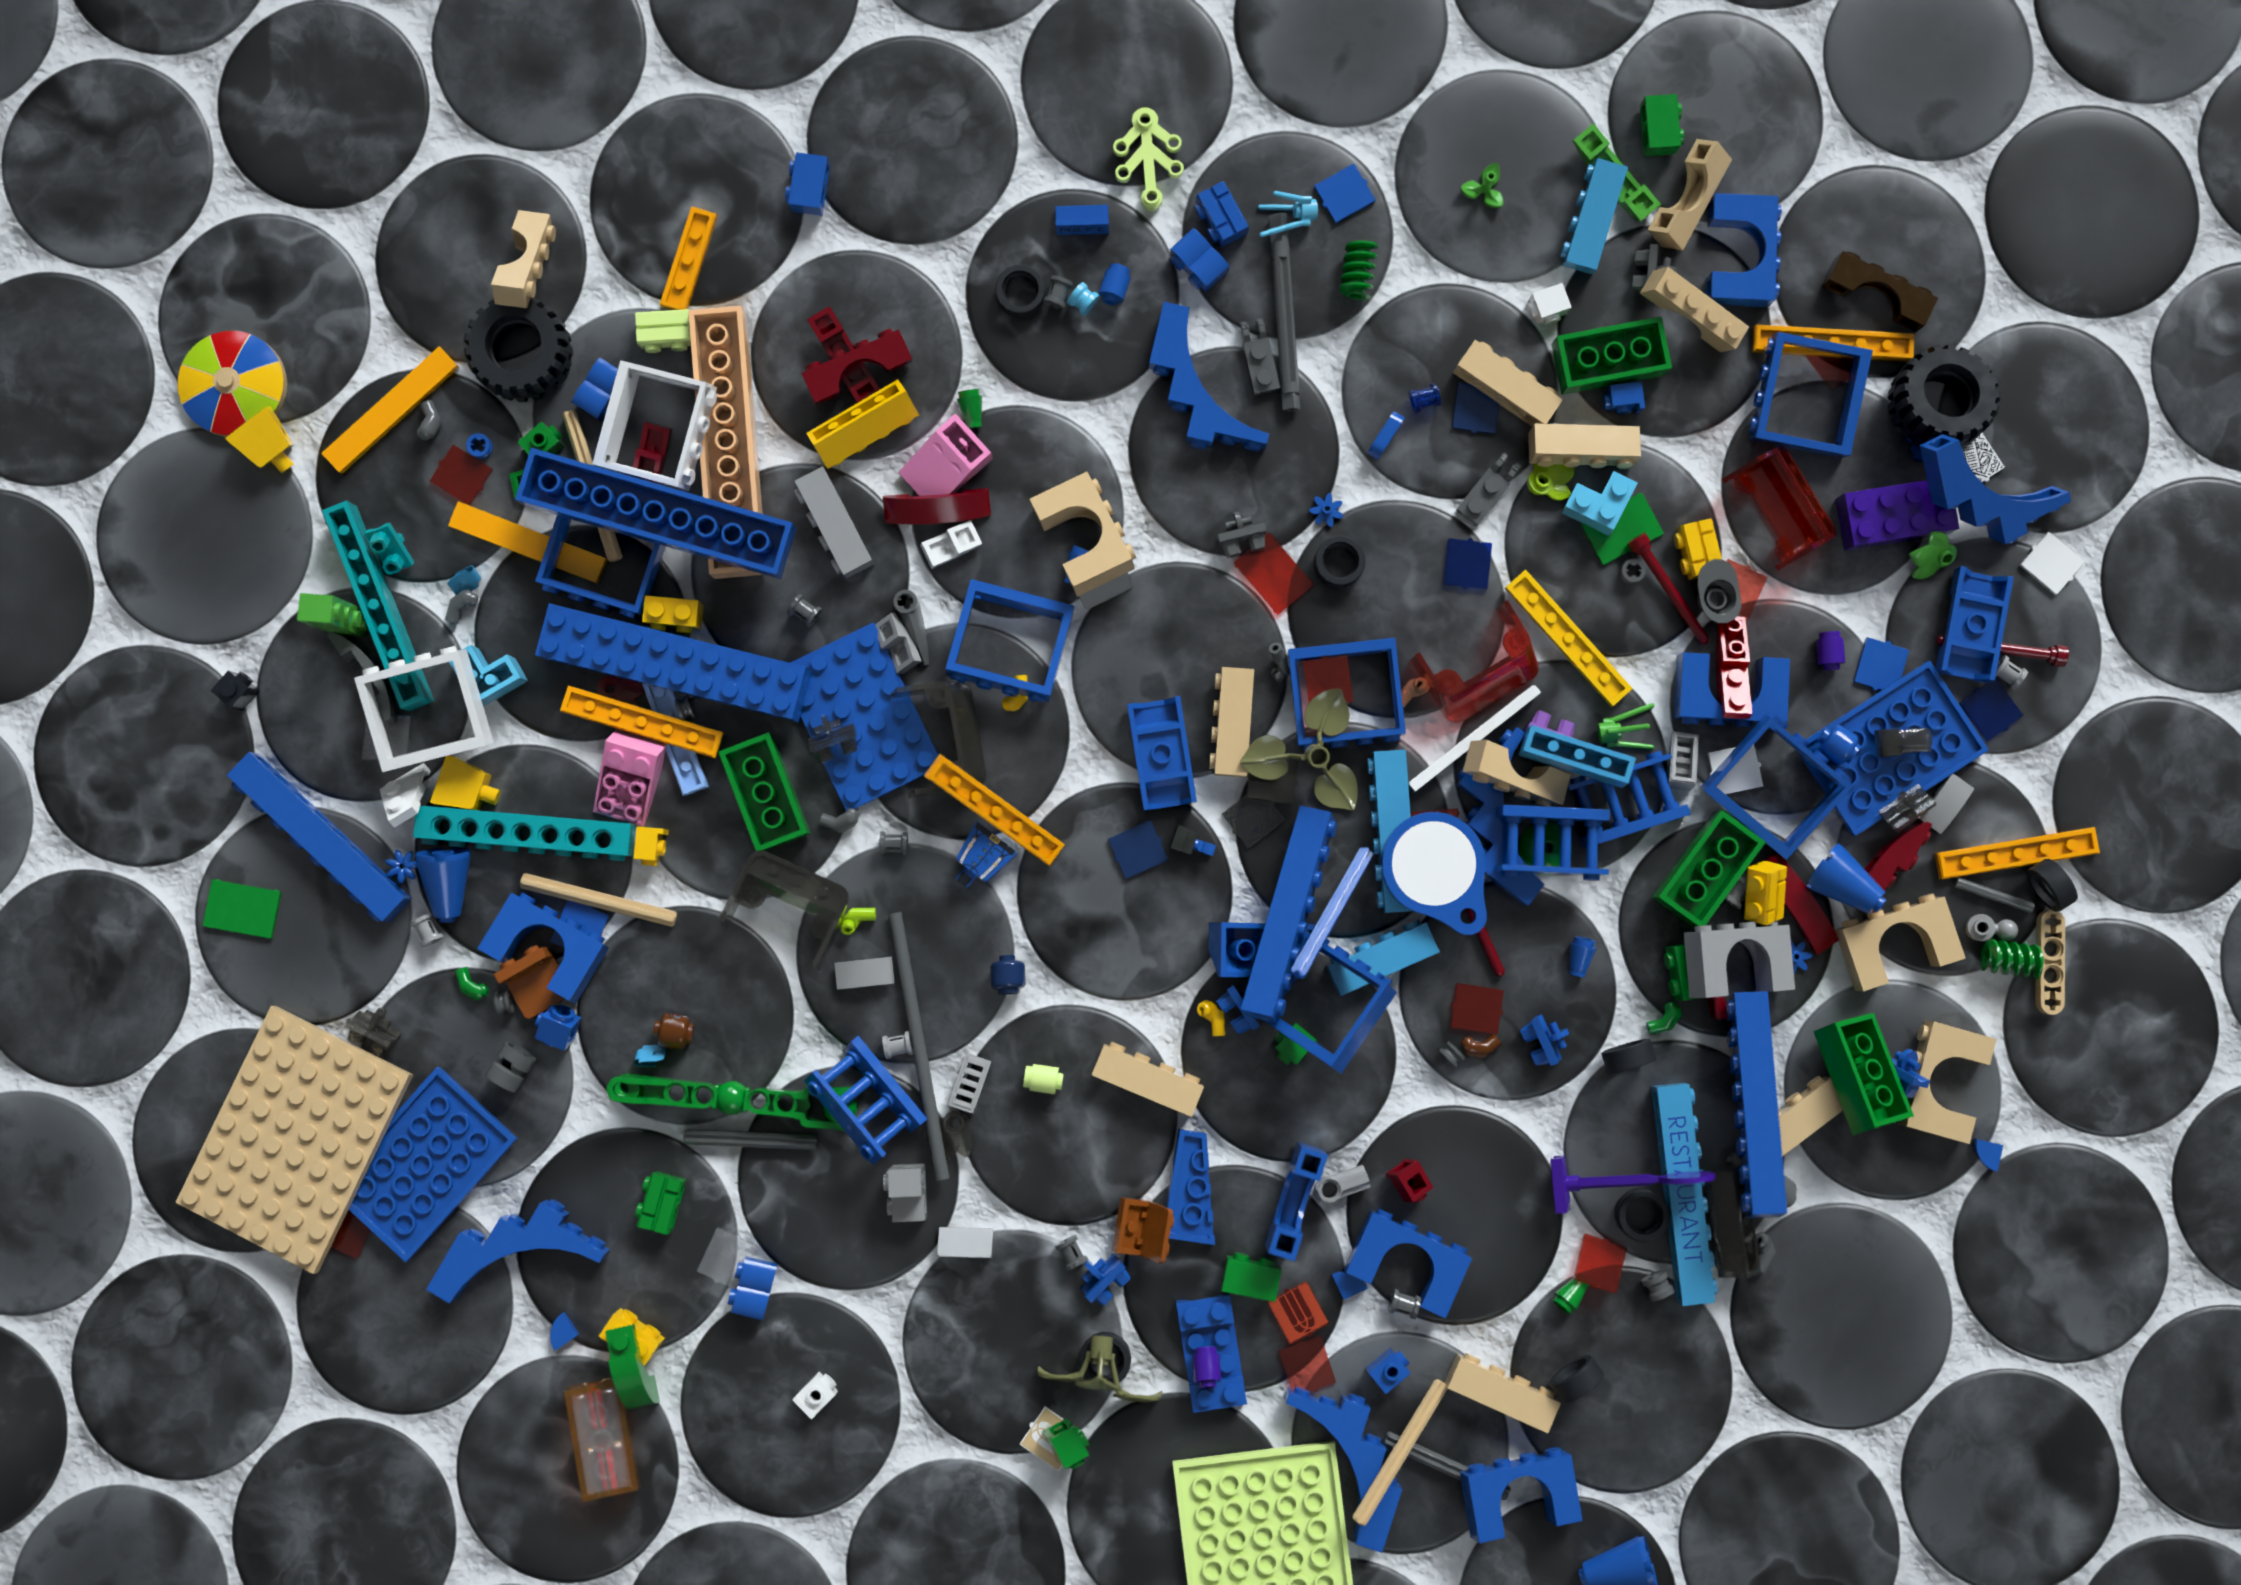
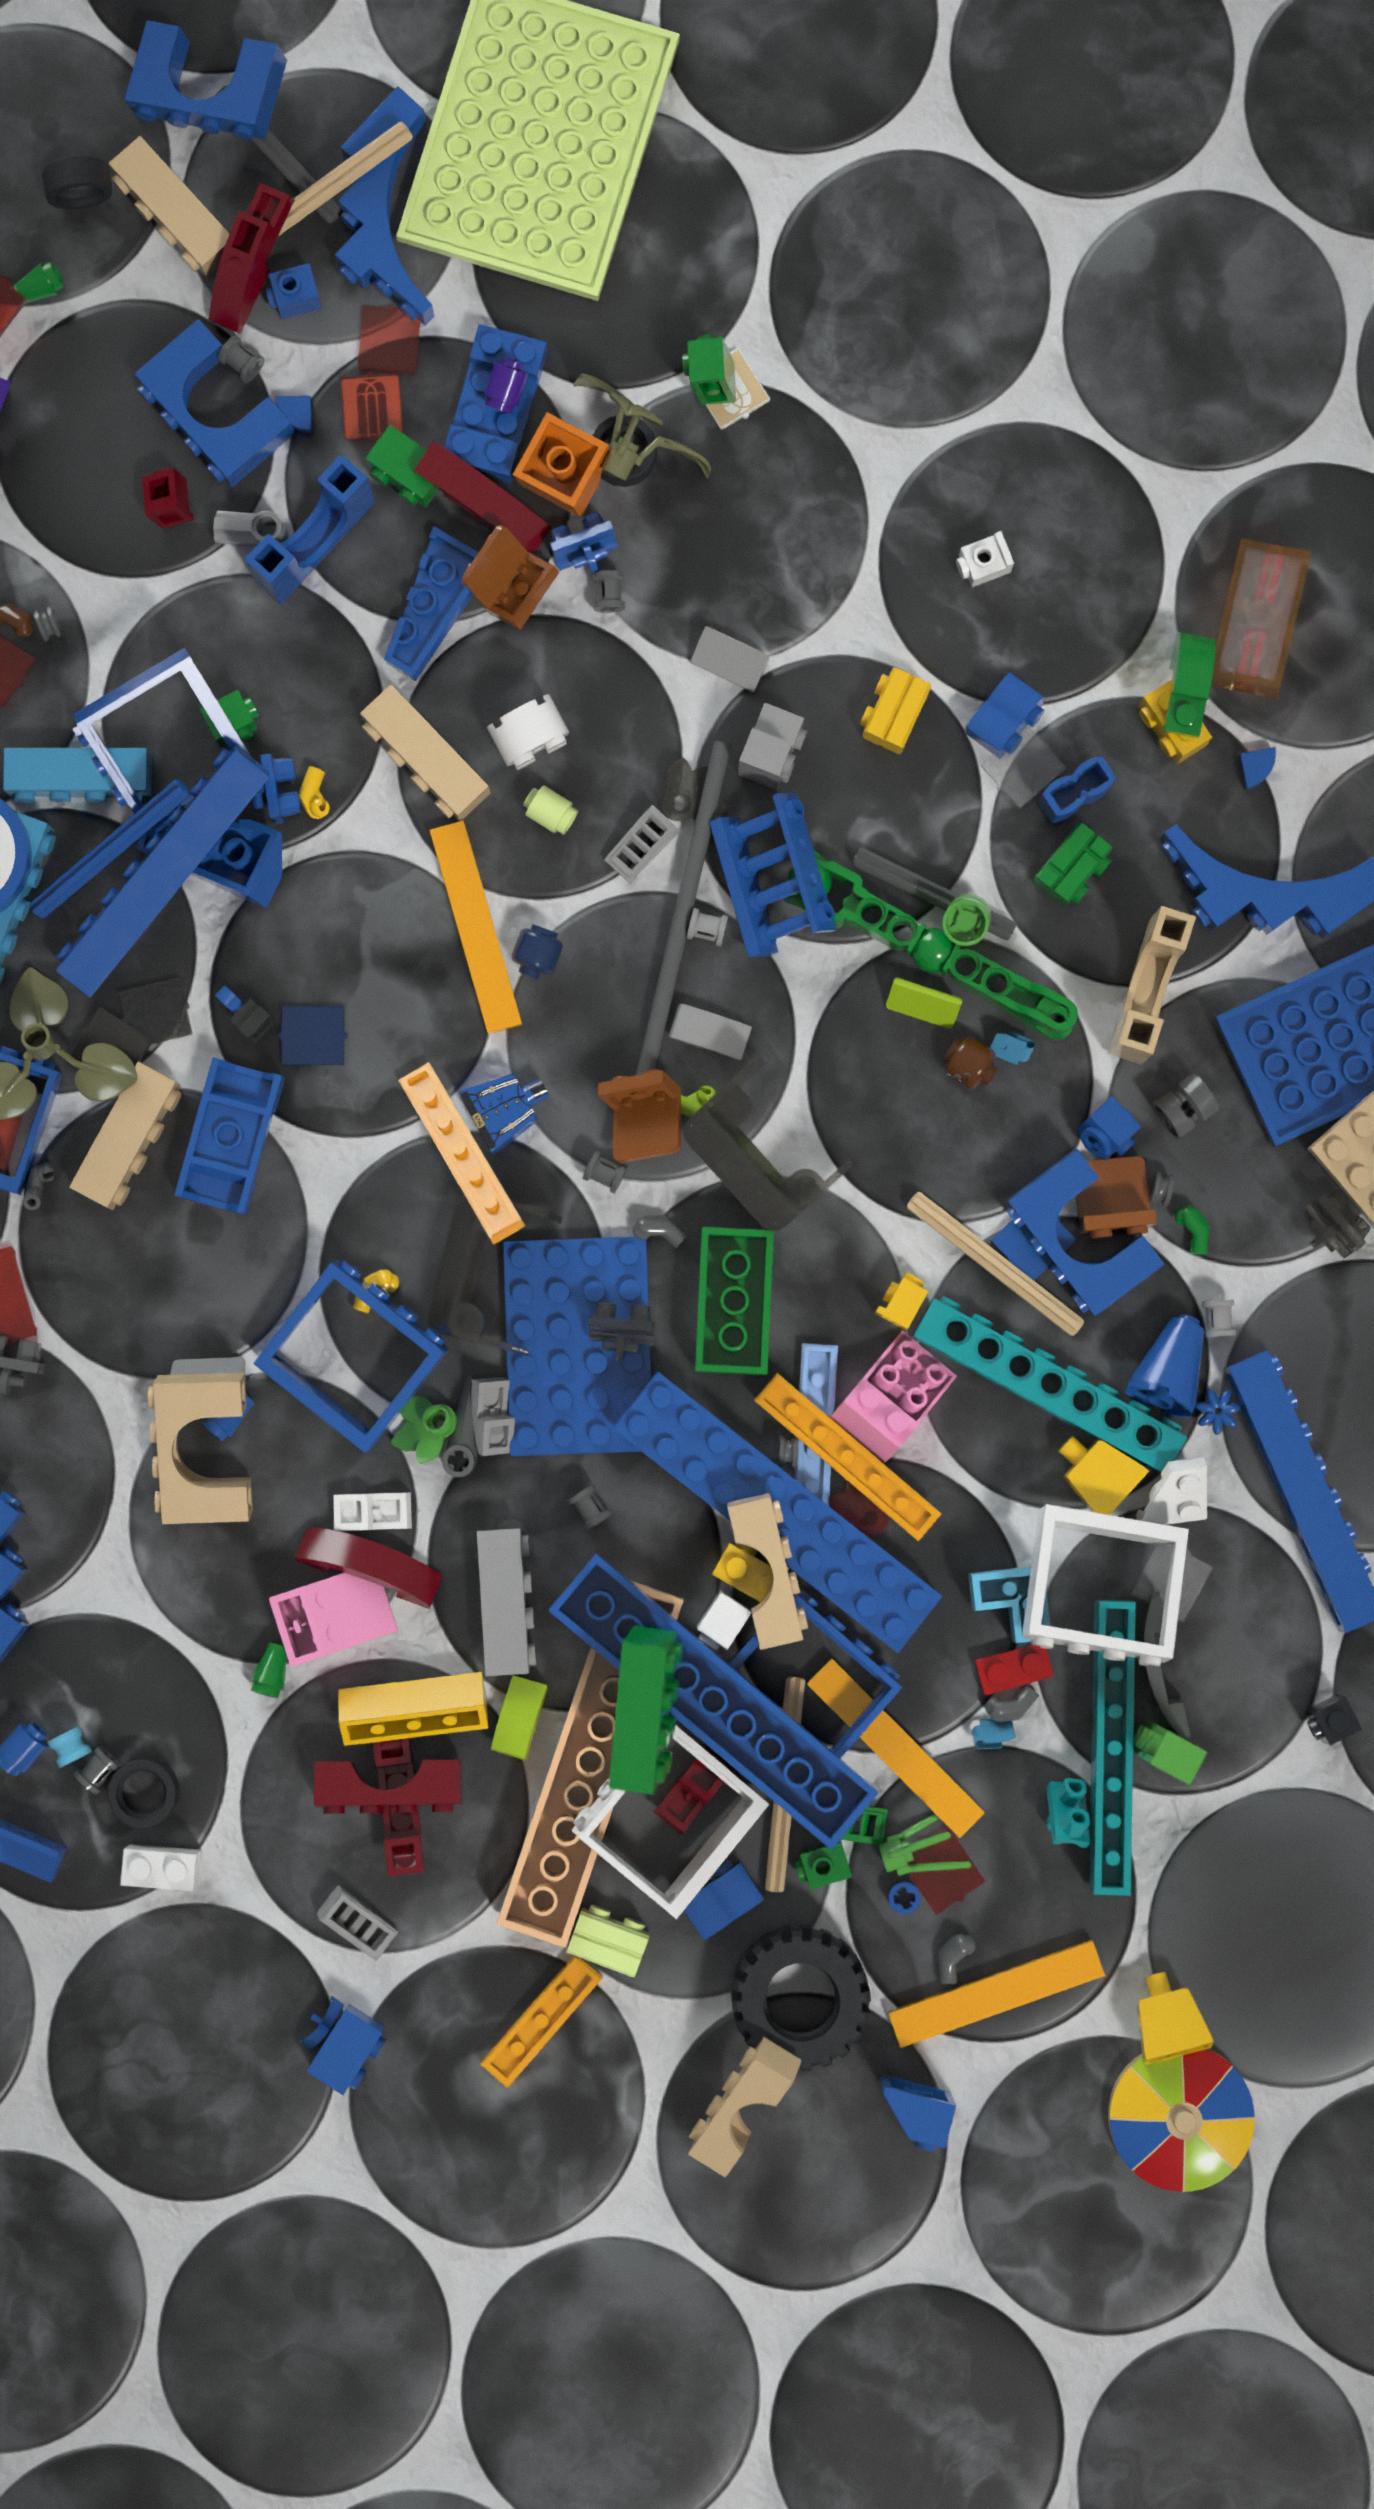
camera: 155 degrees left, 0 degrees up
none -> white brick [121,1844,203,1891]
none -> dark red slope [209,183,295,334]
none -> blue piece [298,1995,344,2050]
none -> light grey slope [317,1885,398,1961]
none -> bright green plate [391,1396,457,1464]
none -> dark red slope [414,441,551,555]
none -> light orange tile [430,820,522,1035]
none -> white brick [487,694,570,770]
none -> lime slope [491,1675,548,1760]
none -> orange slope [513,412,609,518]
none -> dark orange bracket [598,1069,681,1164]
none -> green brick [609,1626,683,1795]
none -> white brick [697,1590,752,1650]
none -> tan arch [727,1493,808,1650]
none -> yellow brick [860,667,932,754]
none -> bright green plant [879,1814,971,1876]
none -> blue slope [879,2073,956,2151]
none -> lime slope [886,978,963,1029]
none -> bright green wheel [942,894,992,946]
none -> red plate [974,1644,1054,1696]
none -> blue brick [1038,756,1116,824]
none -> tan arch [1108,906,1196,1065]

